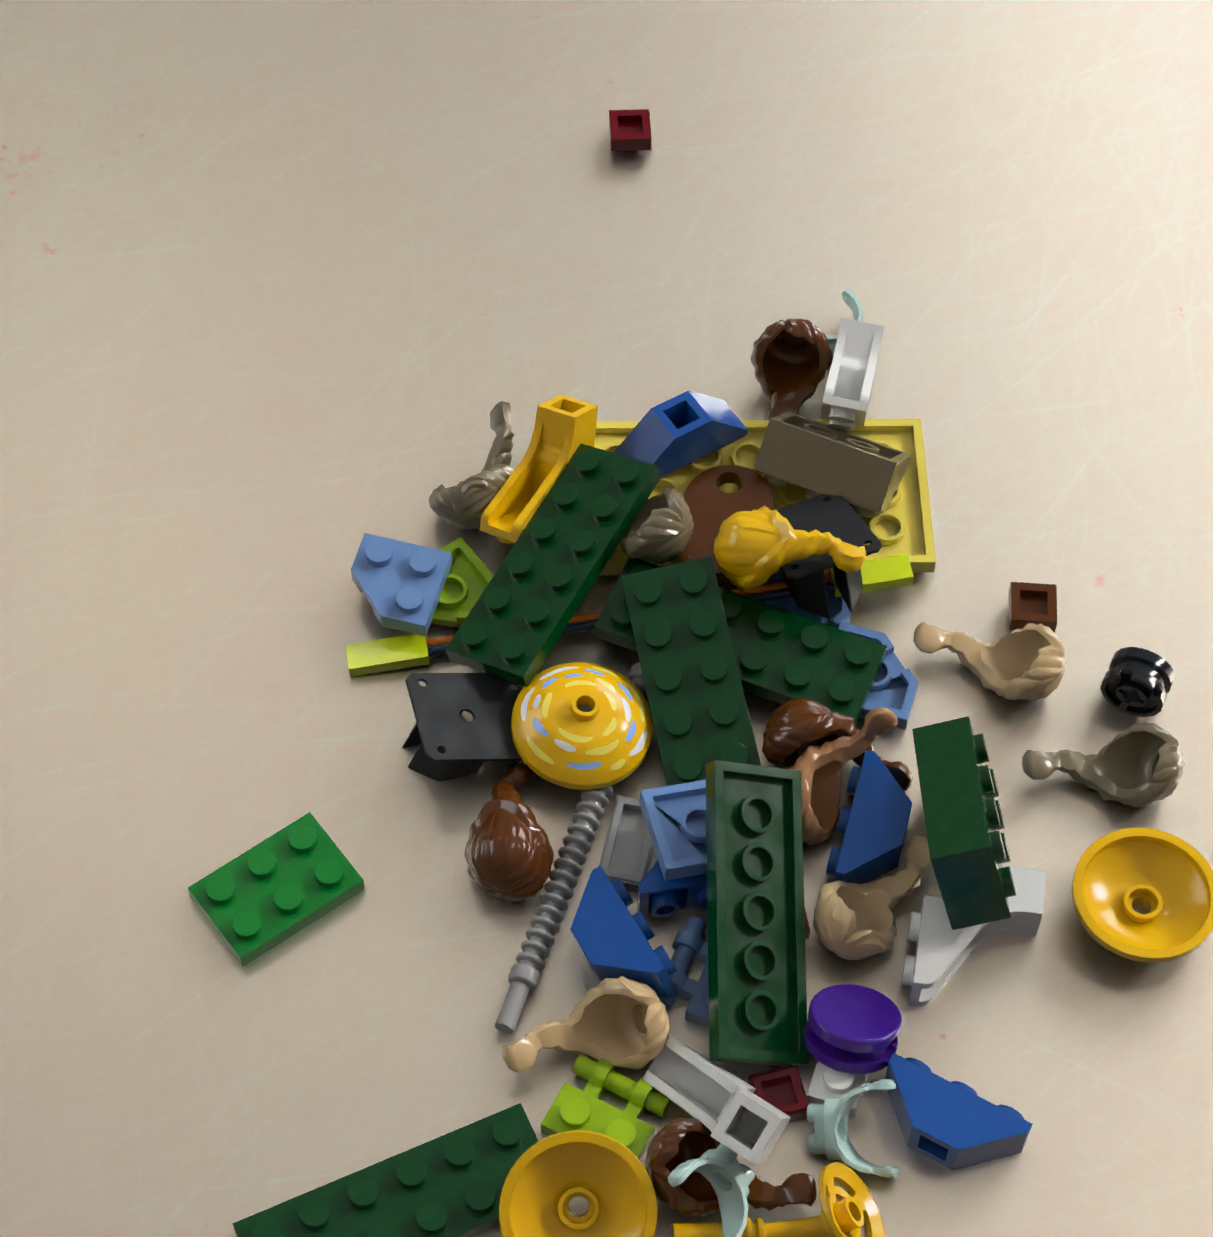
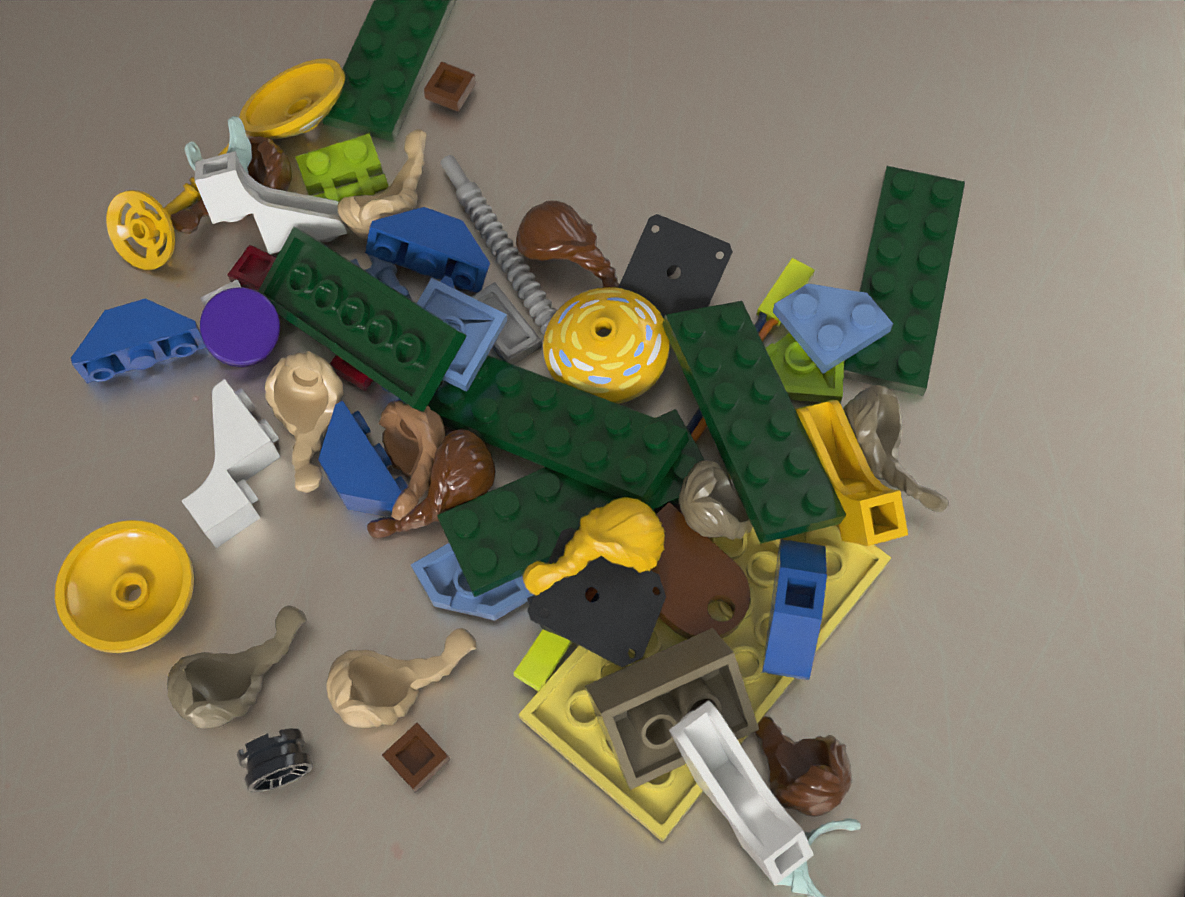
camera: 135 degrees right, 10 degrees up
green plate [188,812,365,967] -> none
light aqua helmet [807,1079,900,1177] -> none
dark green brick [912,716,1016,930] -> none
none -> reddish brown plate [423,61,476,112]
none -> dark green plate [844,166,965,396]

